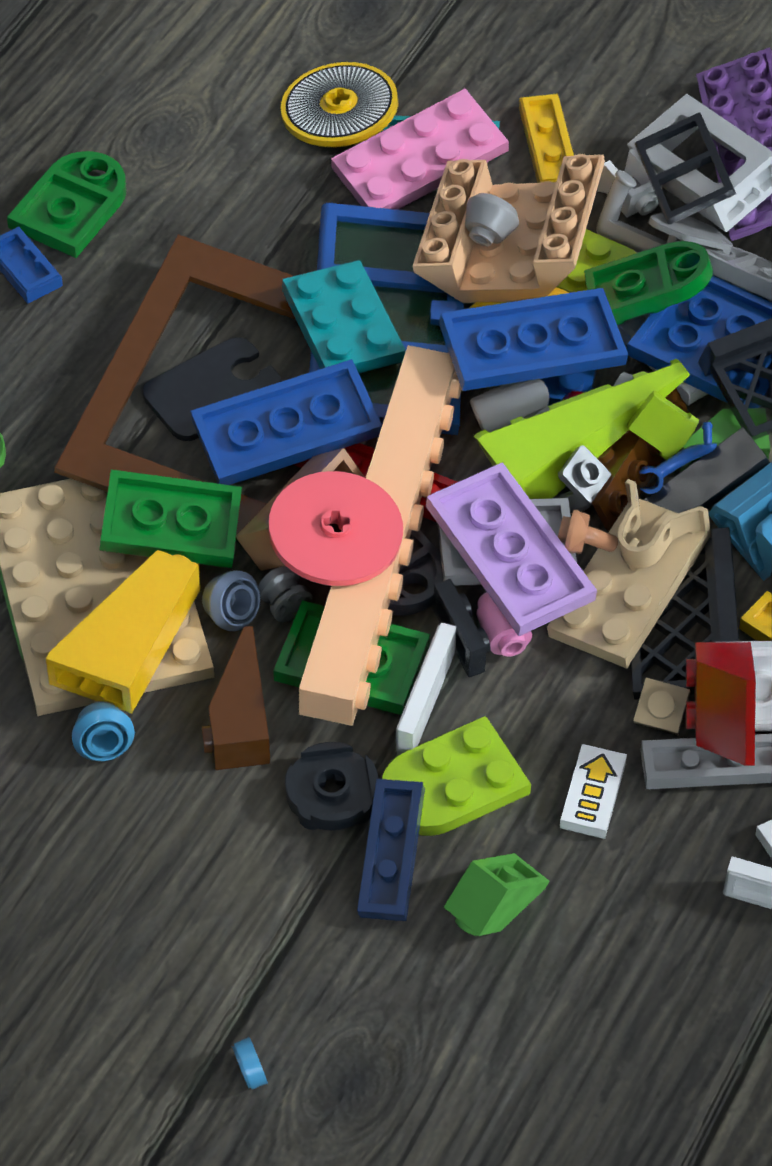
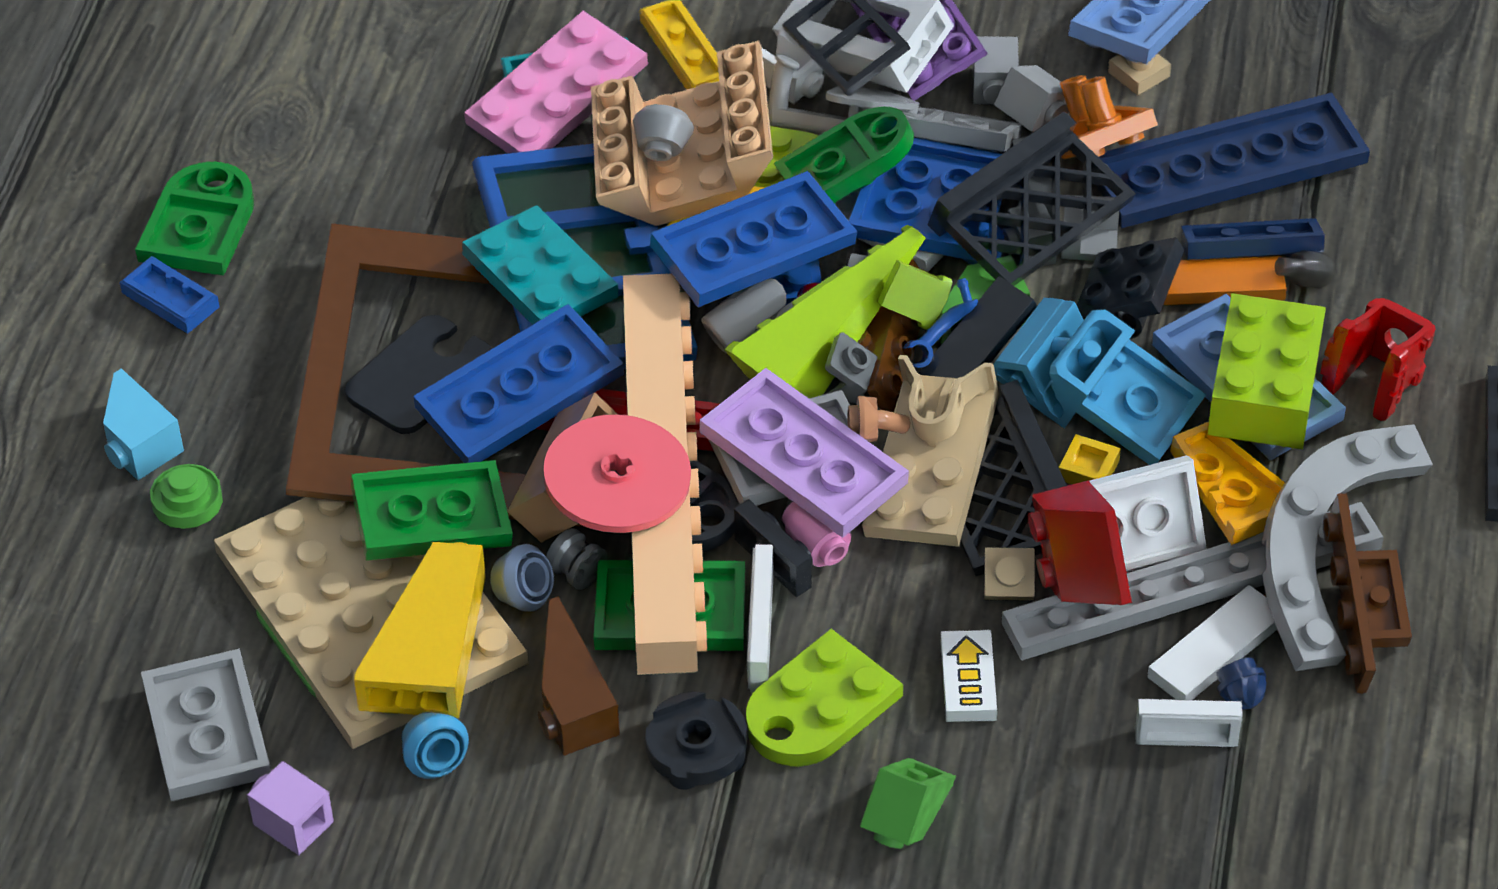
camera: 15 degrees left, 5 degrees down
piece [281,62,398,147] -> none
dark blue plate [357,779,425,921] -> none

